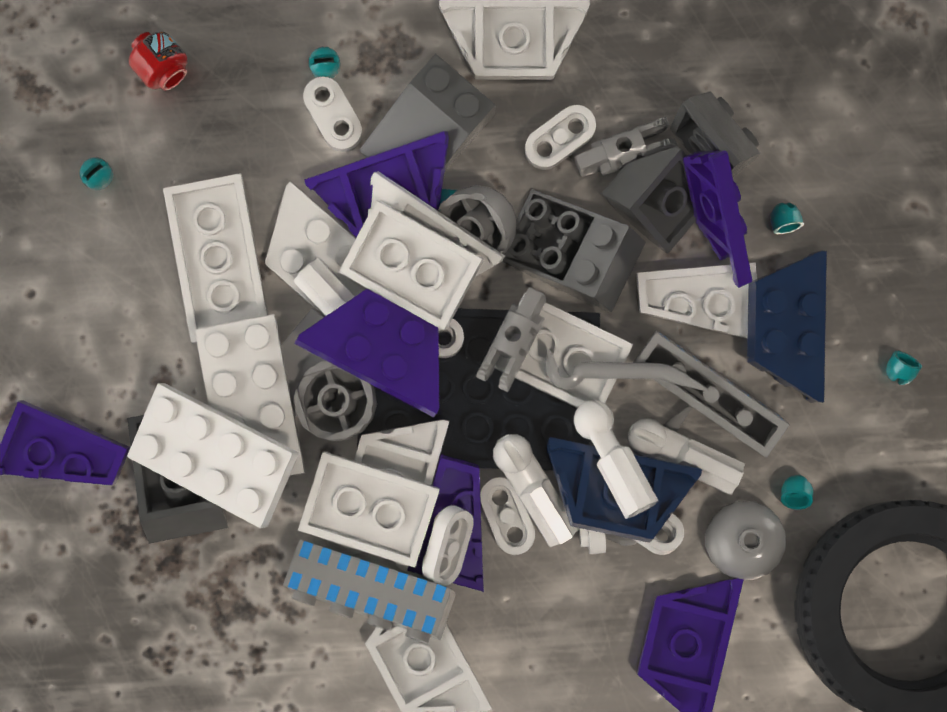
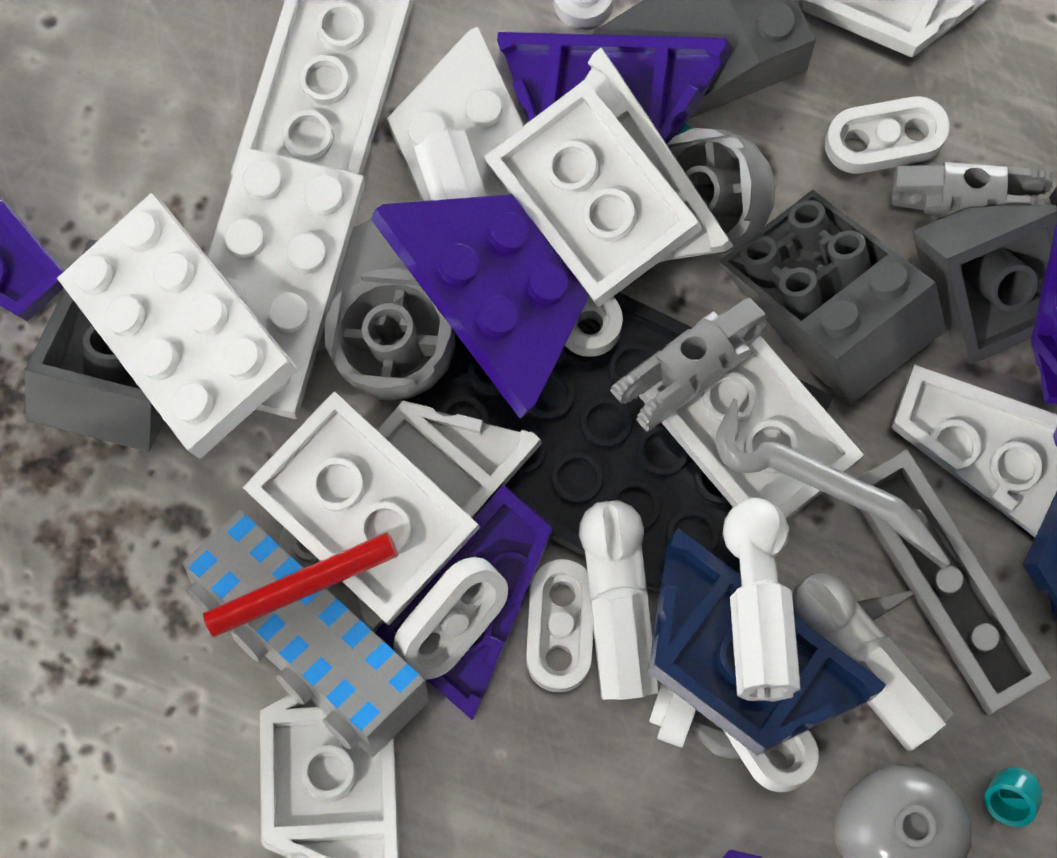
camera: 25 degrees right, 10 degrees down
none -> red bar [203,532,398,638]

